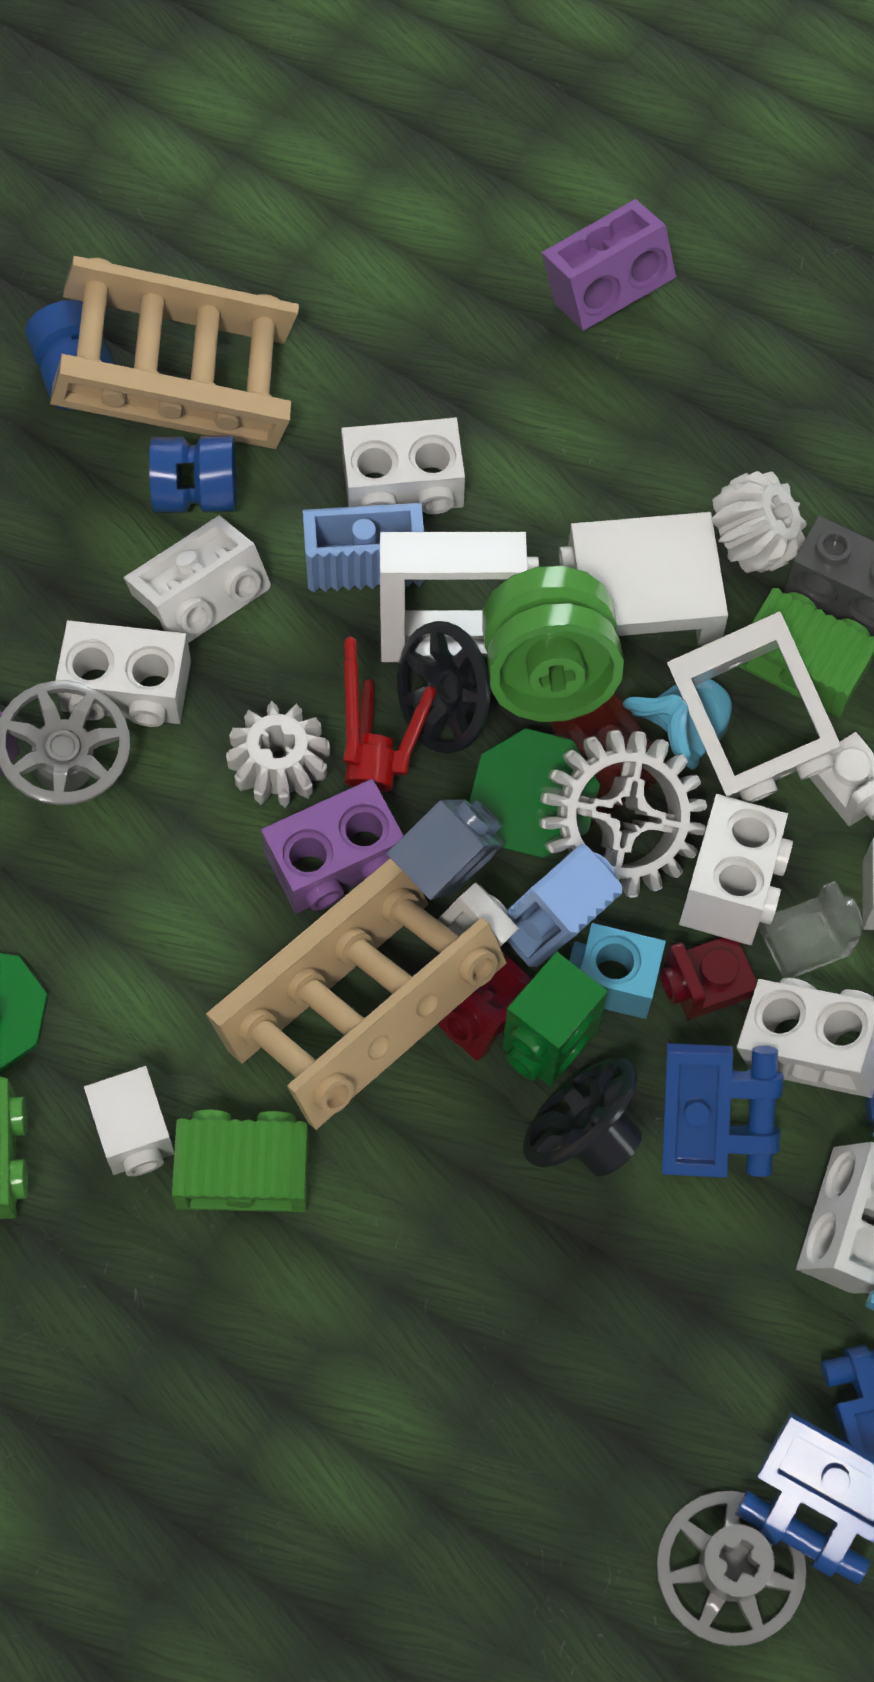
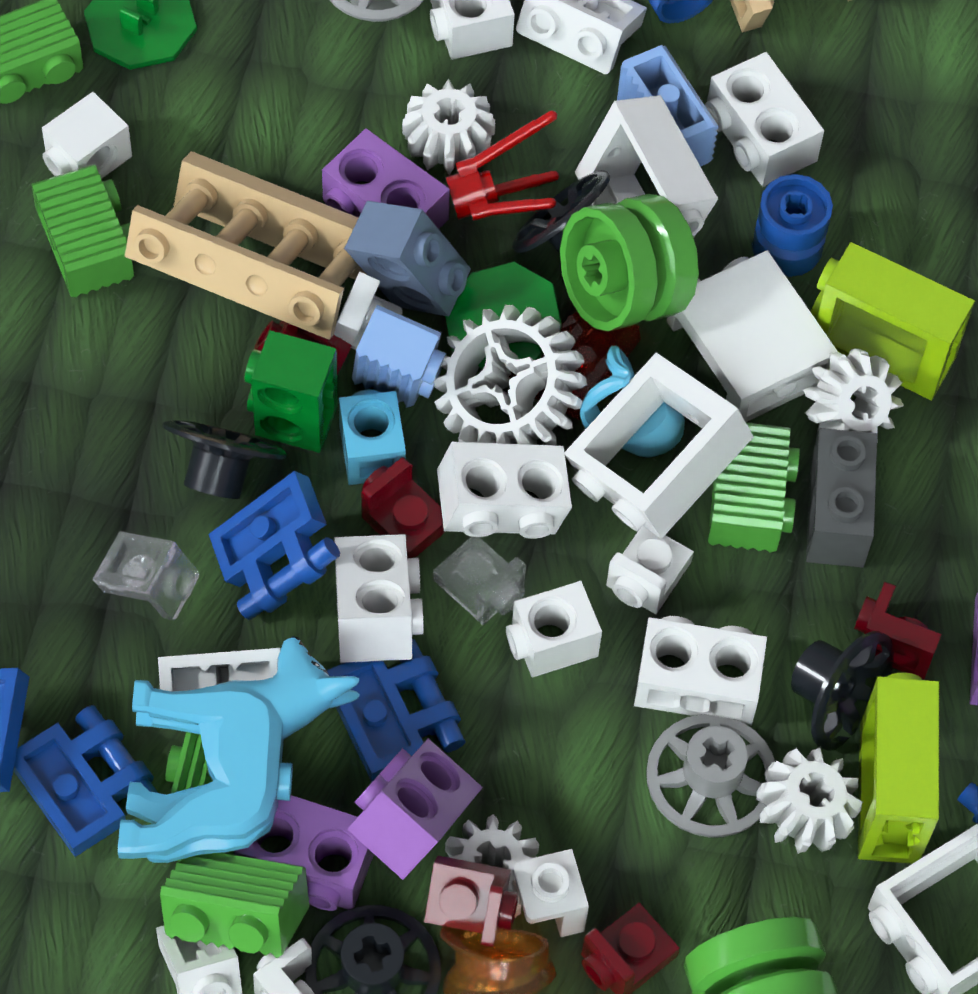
camera: 65 degrees right, 5 degrees down
none -> clear bracket [93,531,199,620]
none -> blue wheel [752,174,833,277]
none -> lime window [811,242,975,401]

